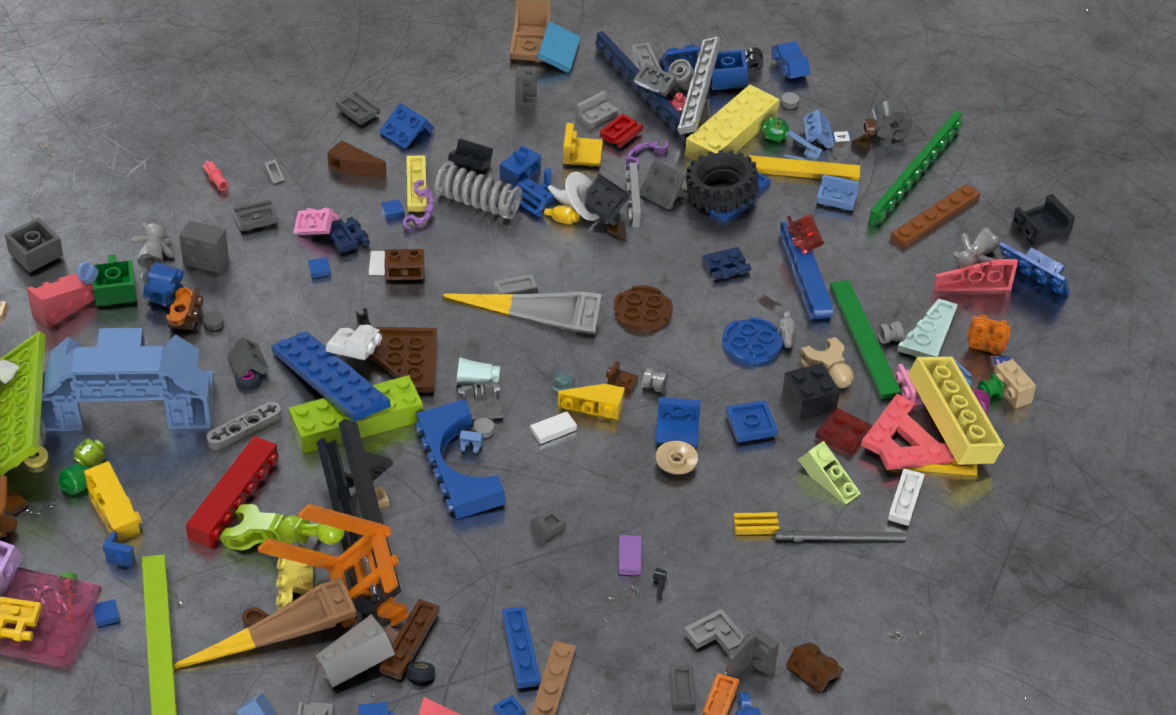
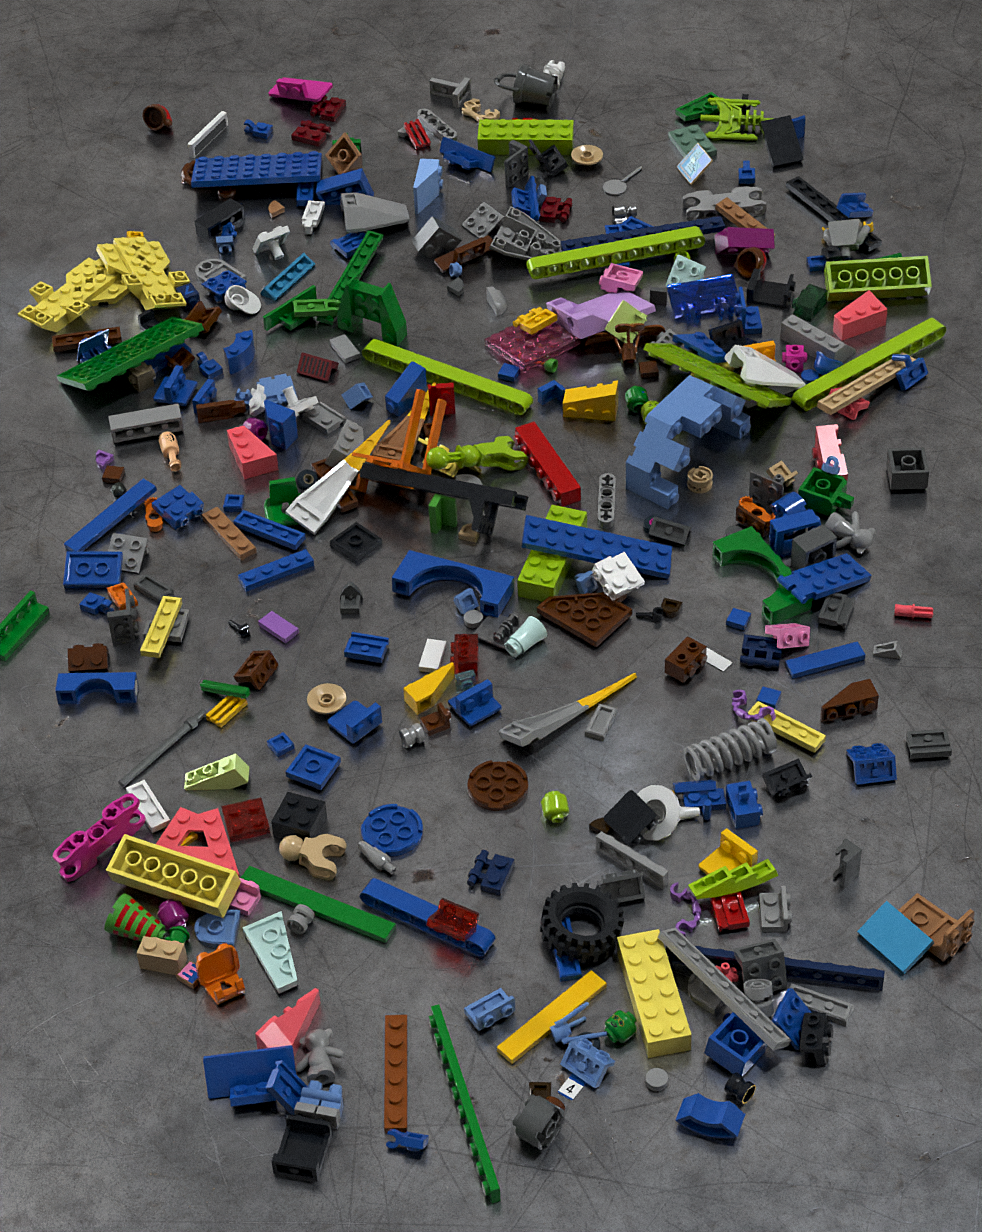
camera: 135 degrees right, 0 degrees up
none -> dark pink piece [52,793,146,882]
none -> blue arch [55,672,138,704]
none -> bright green cone [104,893,167,941]
none -> light yellow plate [140,596,182,658]
none -> green axle [200,680,251,699]
none -> reddish brown bracket [233,650,278,690]
none -> blue plate [238,549,314,592]
none -> green piece [264,477,301,527]
none -> blue plate [266,1060,307,1115]
none -> blue tile [267,732,295,757]
none -> white plate [285,420,390,535]
none -> hips [294,1080,344,1130]
none -> black tile [330,522,382,563]
none -> blue plate [344,632,389,663]
none -> blue slope [385,361,427,416]
none -> blue plate [386,1129,429,1151]
none -> red plate [428,382,456,416]
none -> bright green panel [428,493,458,534]
none -> blue bracket [448,679,502,726]
none -> clear red brick [450,634,479,676]
none -> lime head [541,791,570,823]
none -> medium blue tile [574,571,598,594]
none -> dark brown tile [661,598,683,618]
none -> lime slope [688,859,778,899]
none -> green arch [712,526,813,625]
none -> flat silver hinge [749,471,784,508]
none -> tan bracket [766,461,798,487]
none -> blue window [769,509,821,558]
none -> blue hinge [777,553,872,604]
none -> blue tile [785,641,865,679]
none -> black bracket [799,1013,833,1065]

